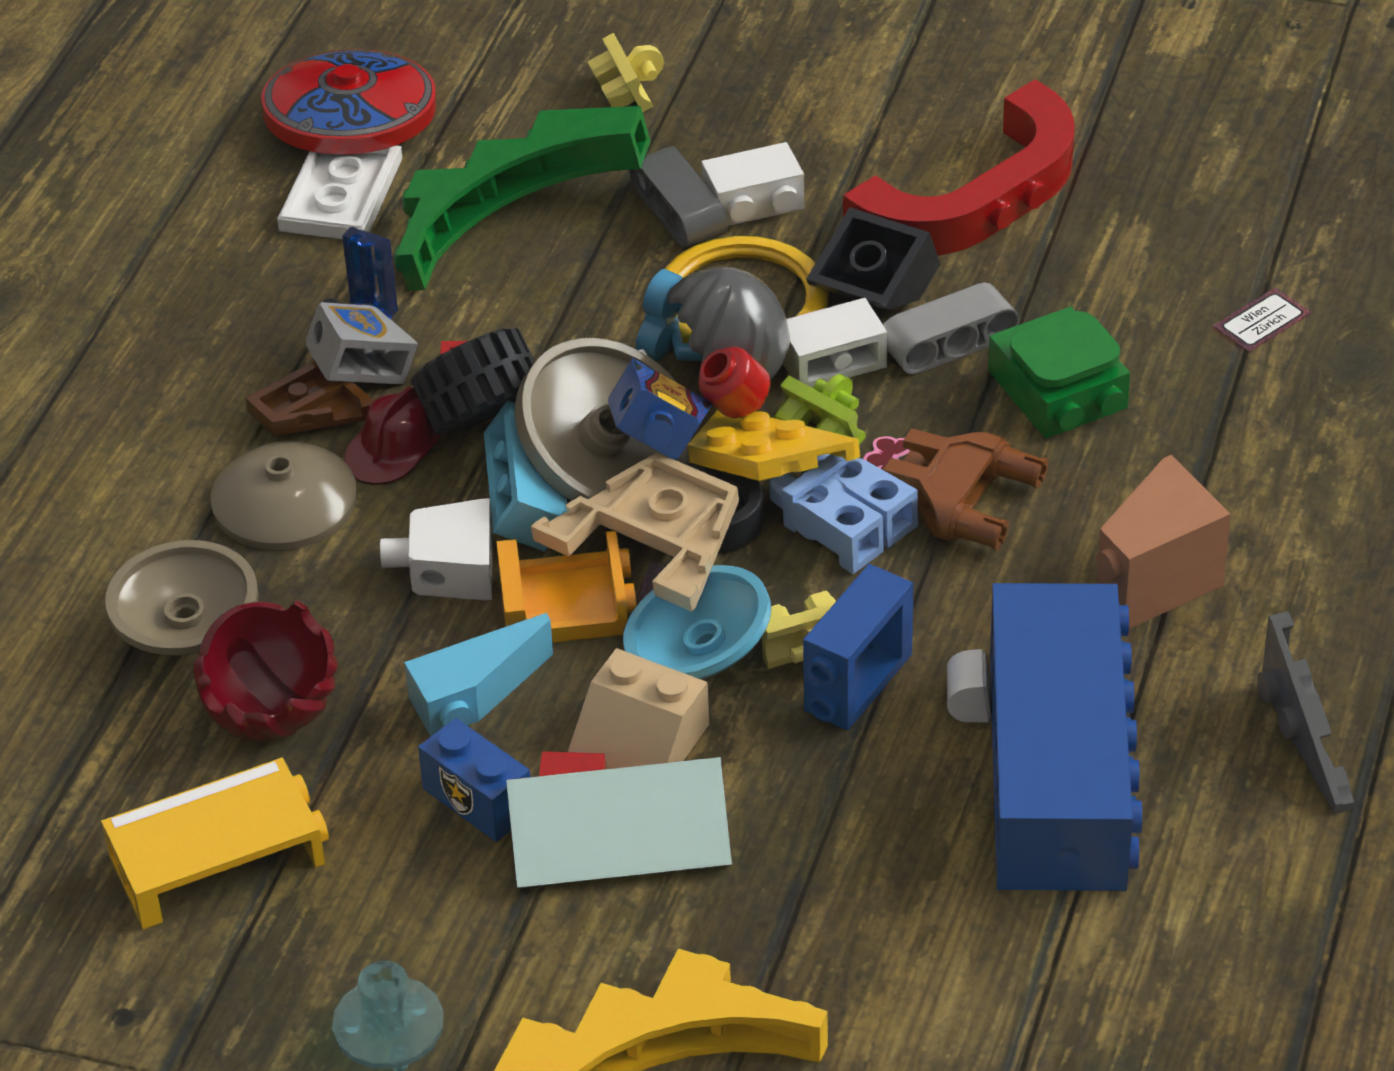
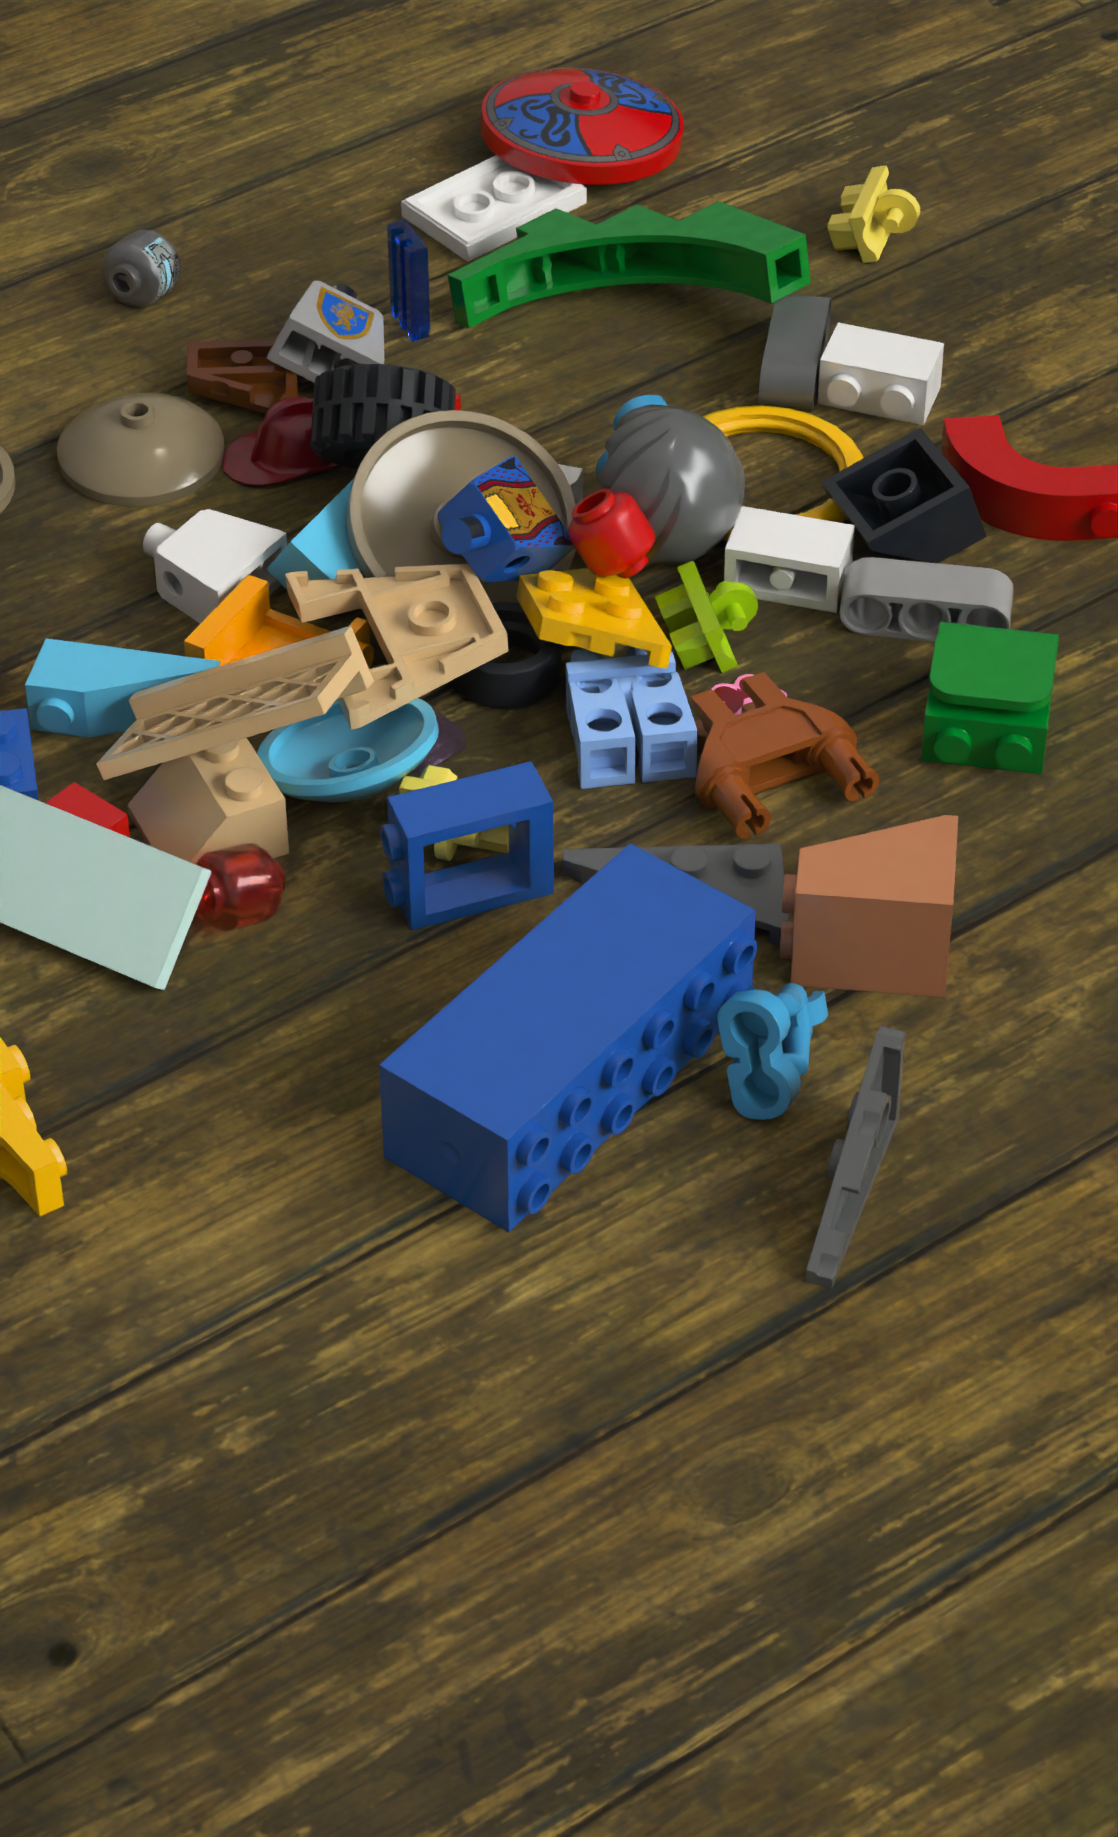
camera: 35 degrees right, 0 degrees up
none -> tan fence [96,626,374,780]
none -> flat silver head [101,230,181,308]
none -> clear red head [195,843,285,931]
none -> dark grey wing [562,843,789,946]
none -> dark azure piece [717,983,828,1120]

